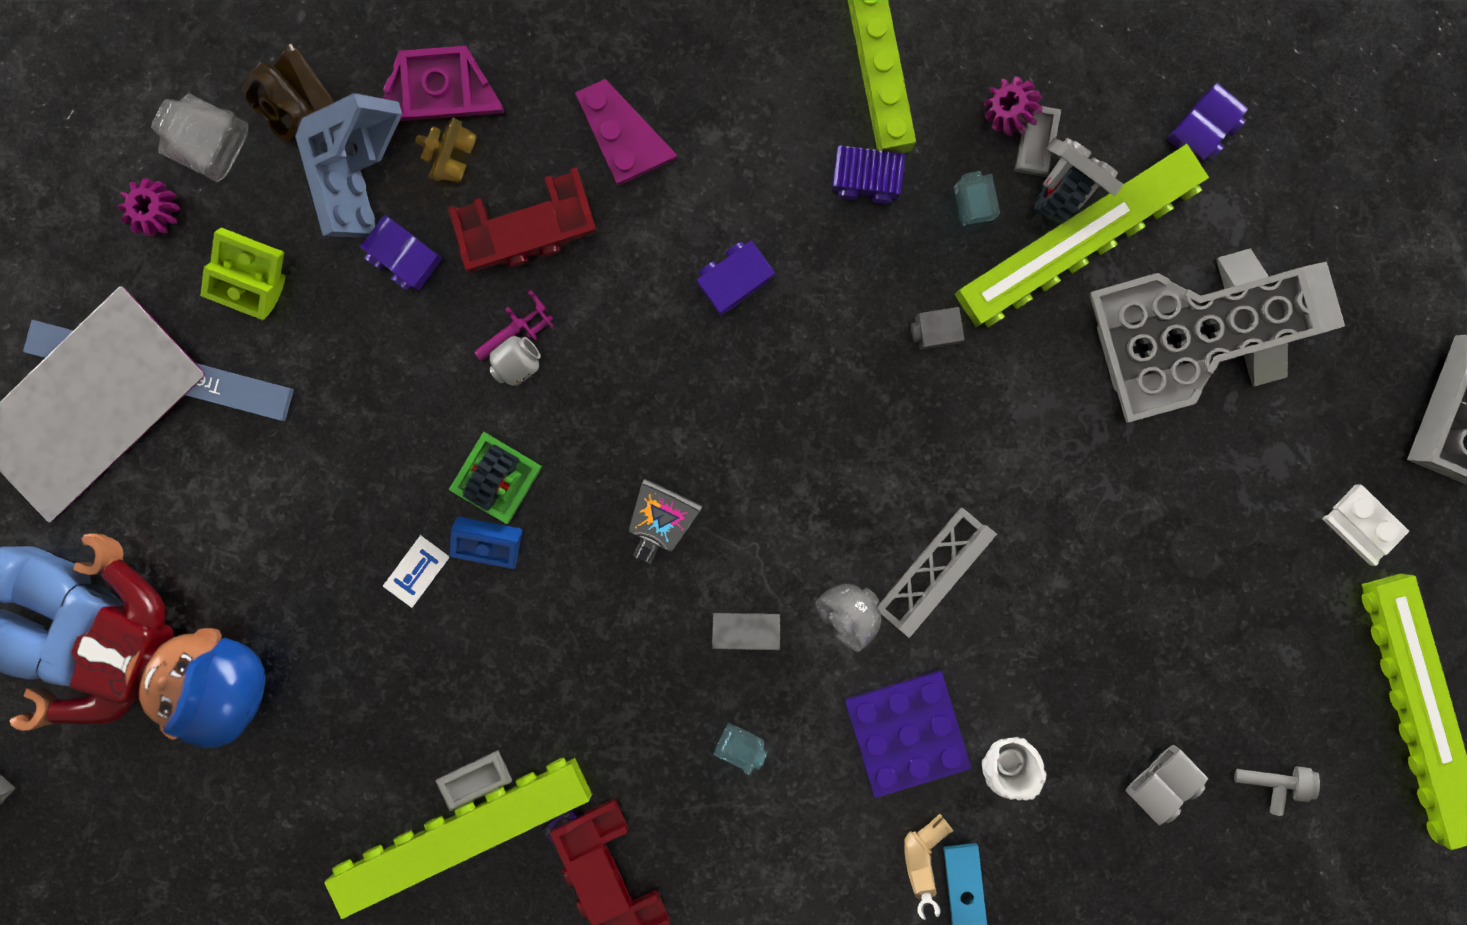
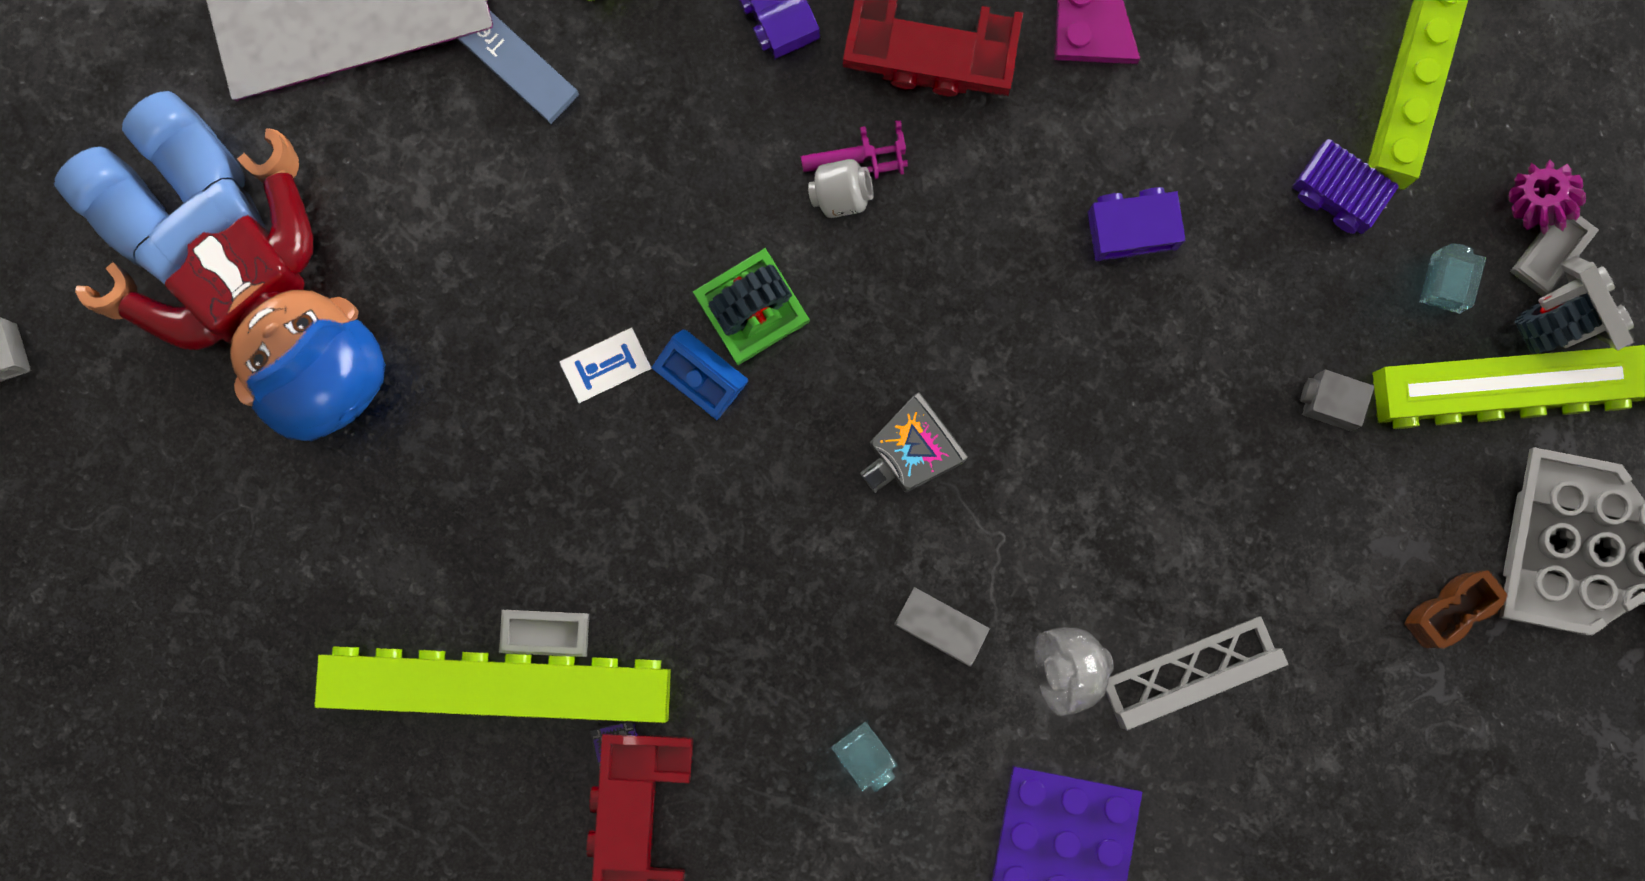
camera: 30 degrees right, 5 degrees down
none -> reddish brown brick [1405,570,1508,648]

